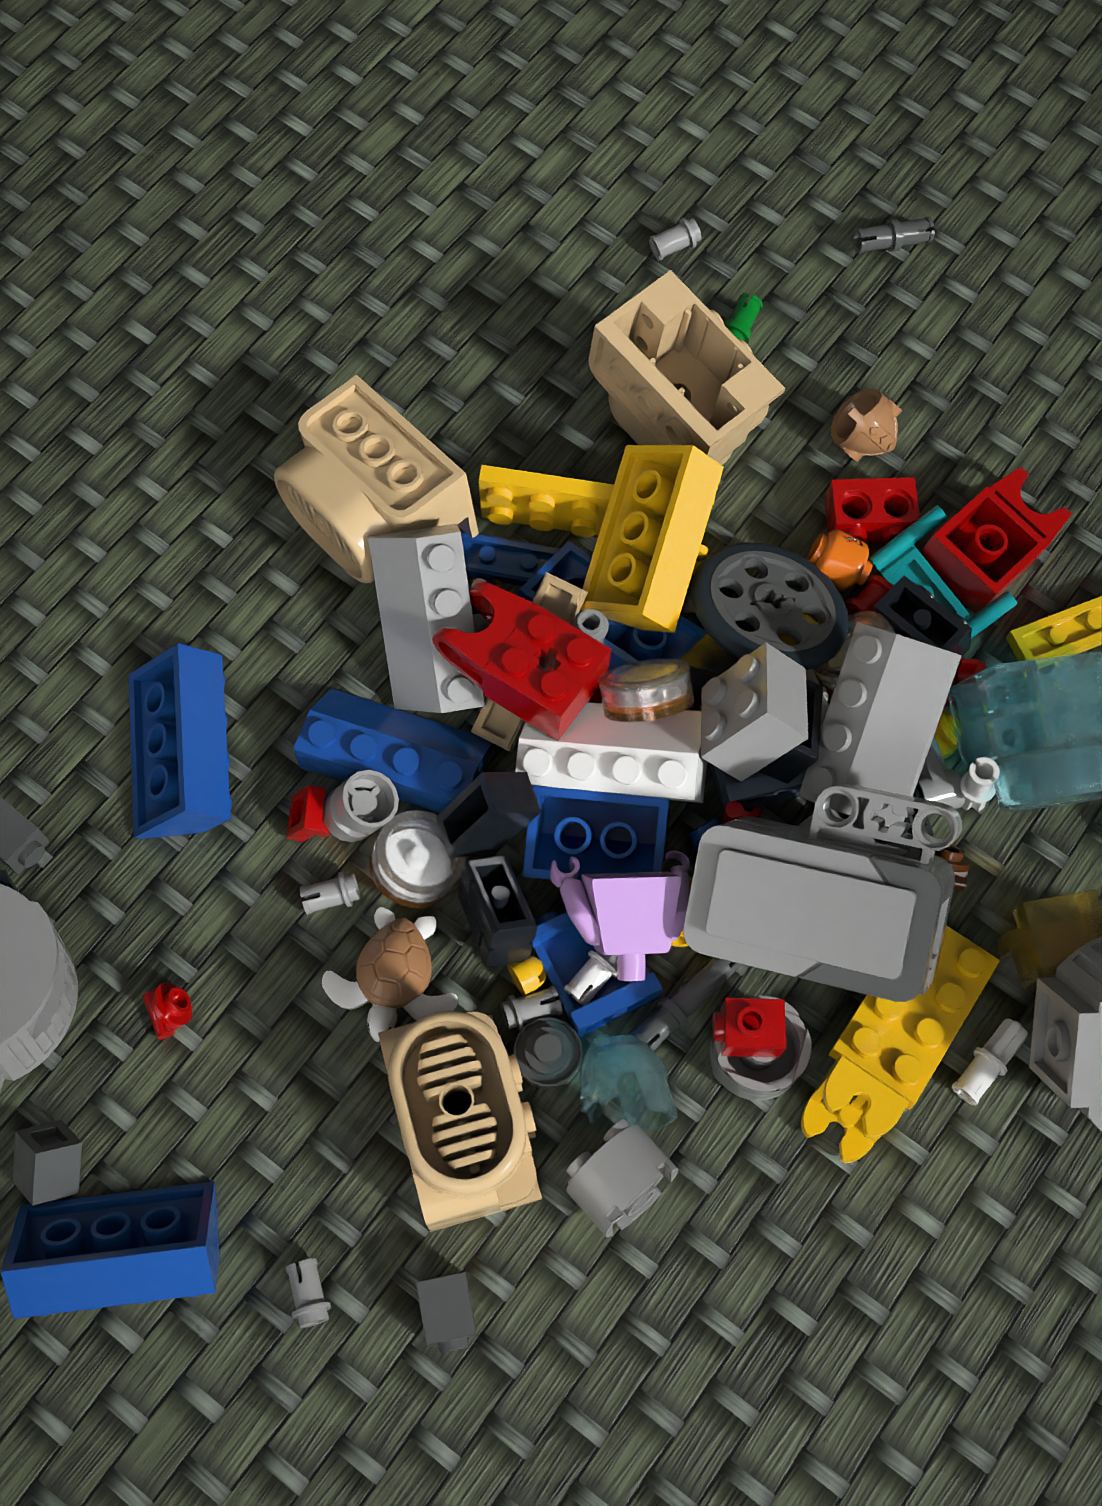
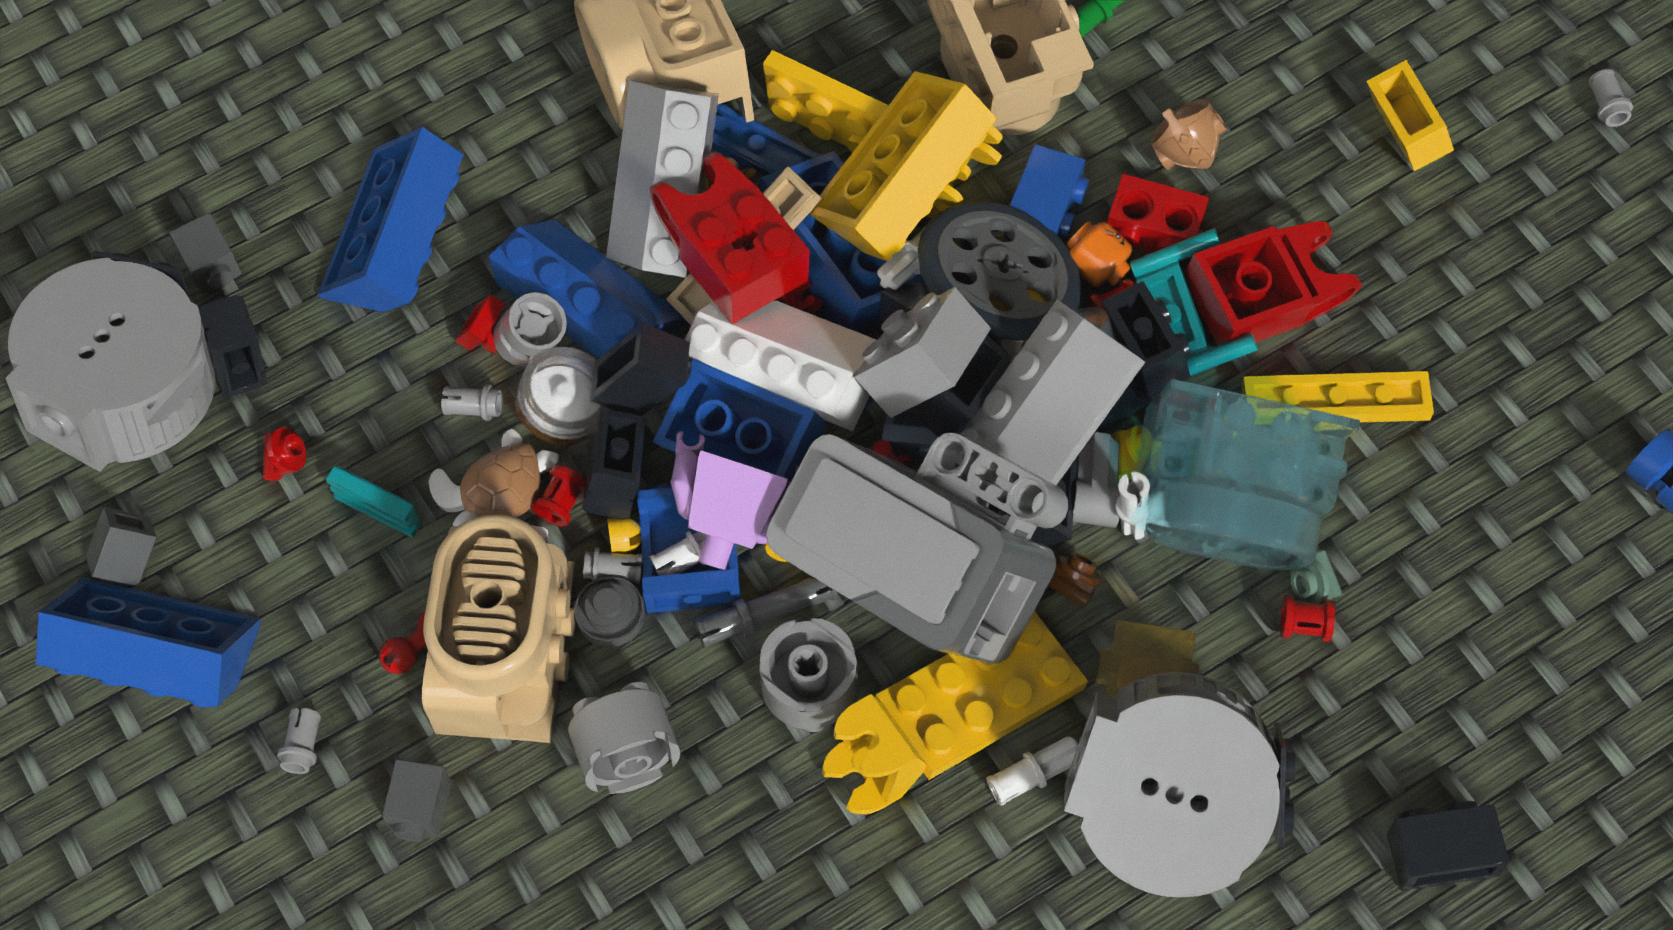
camera: 25 degrees right, 5 degrees down
light grey pin [573,609,609,644] -> none
clear light blue helmet [580,1035,678,1133] -> none
clear piece [598,659,695,722] -> none
red brick [712,998,786,1057] -> none
none -> black brick [199,295,267,397]
none -> teal tile [326,466,421,538]
none -> red arm [379,611,426,674]
none -> red bush [531,465,585,527]
none -> white axle [877,226,926,290]
none -> blue piece [1004,144,1090,240]
none -> yellow piece [1366,60,1454,171]

